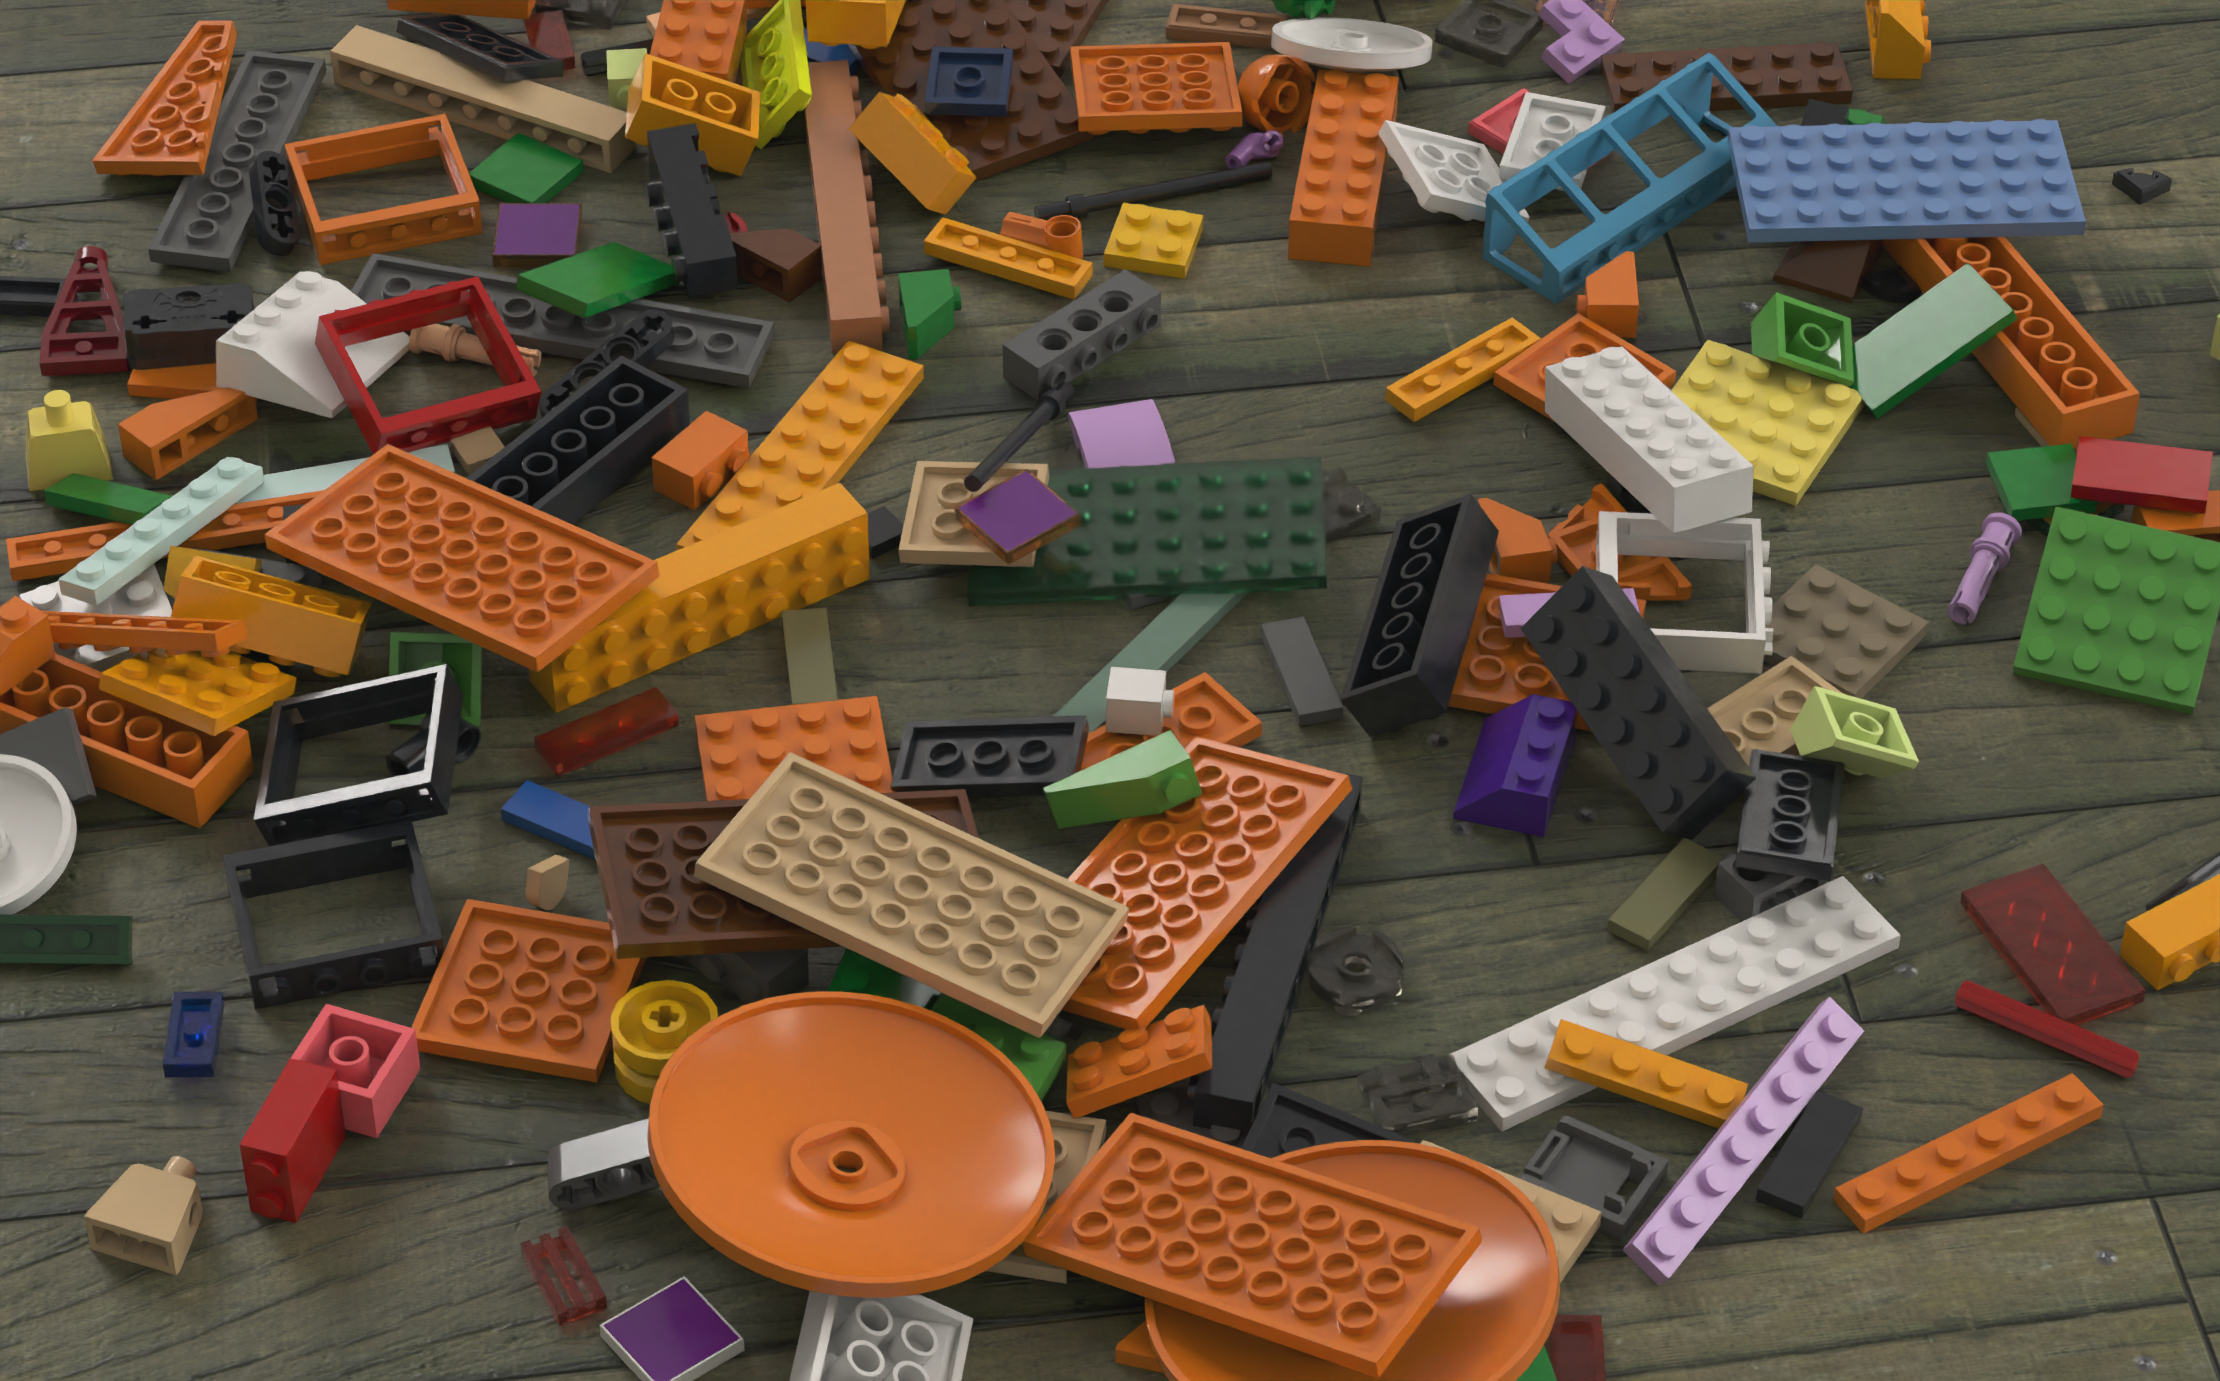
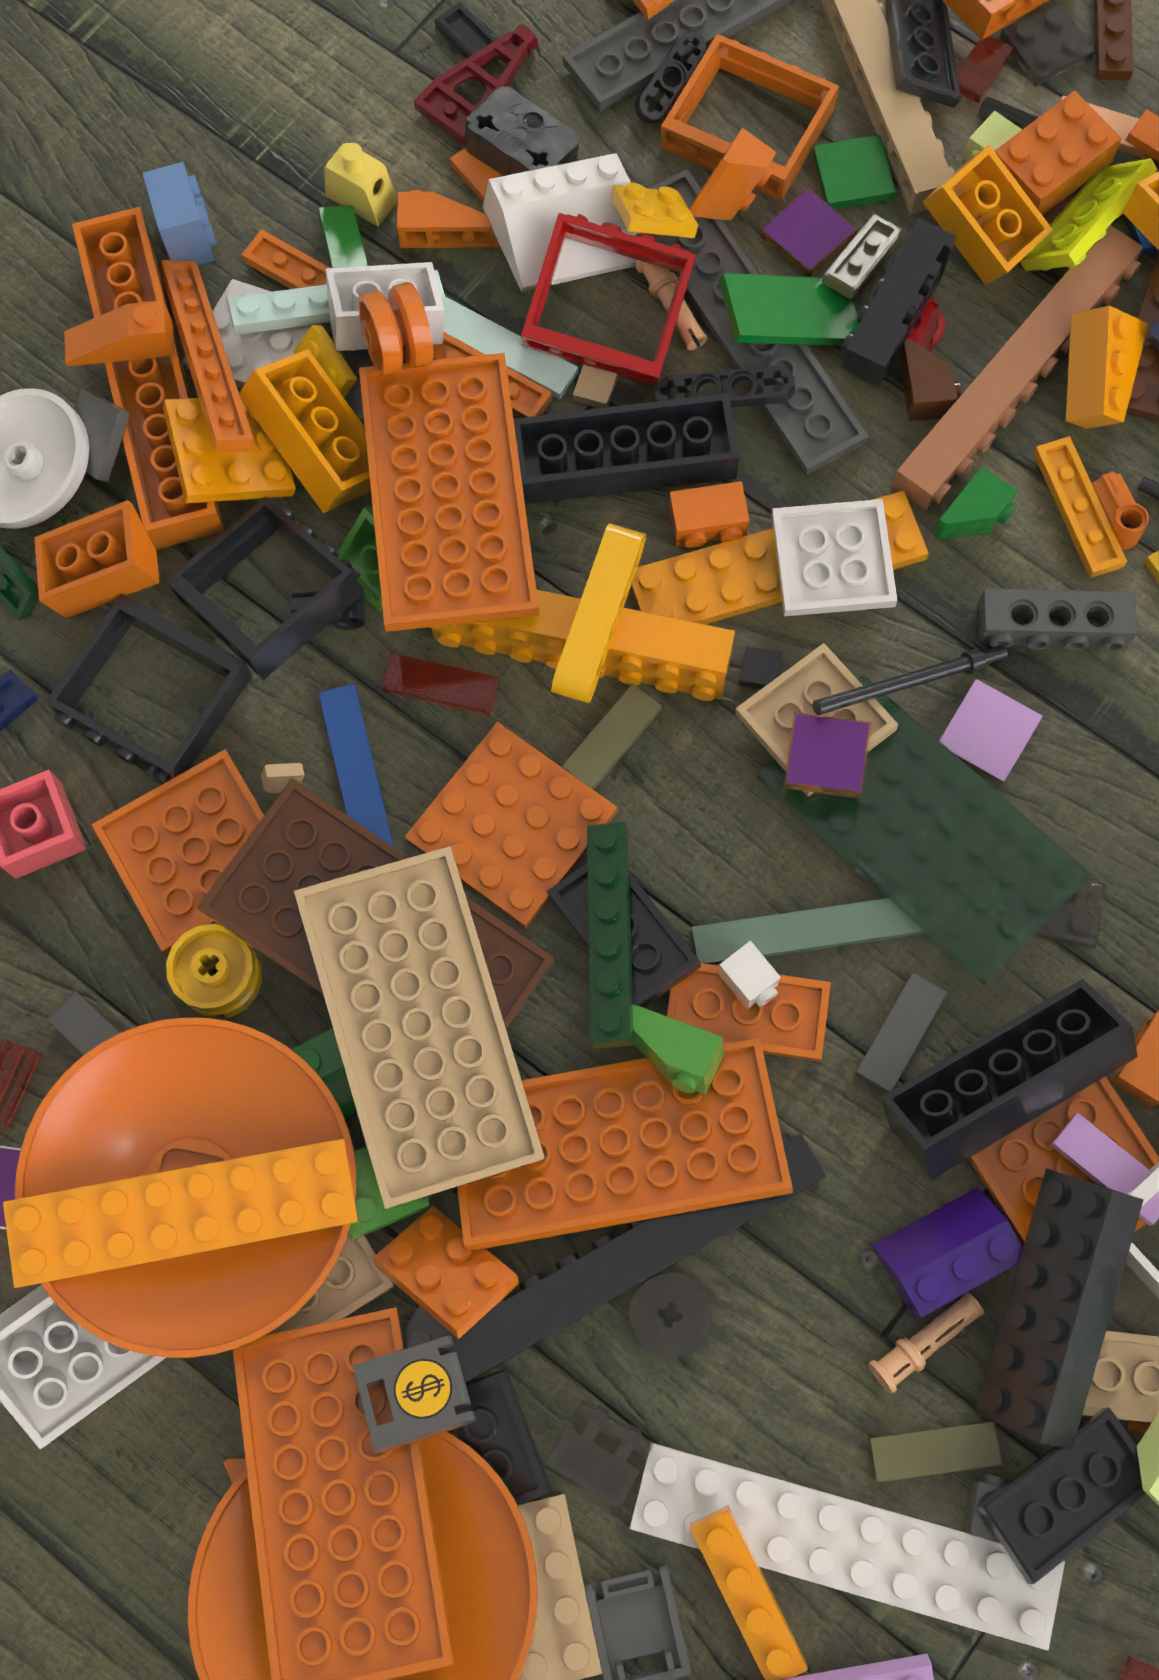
camera: 50 degrees right, 30 degrees up
none -> light orange plate [3,1139,358,1288]
none -> orange slope [34,500,160,619]
none -> white slope [325,262,445,351]
none -> dark grey container [353,1336,476,1454]
none -> orange wheel [358,282,434,377]
none -> yellow beam [551,523,646,704]
none -> dark green plate [587,821,634,1049]
none -> yellow plate [610,183,698,238]
none -> orange slope [689,128,777,221]
none -> white plate [771,499,897,616]
none -> tile [822,214,904,300]
none -> light nougat pin [868,1292,984,1395]

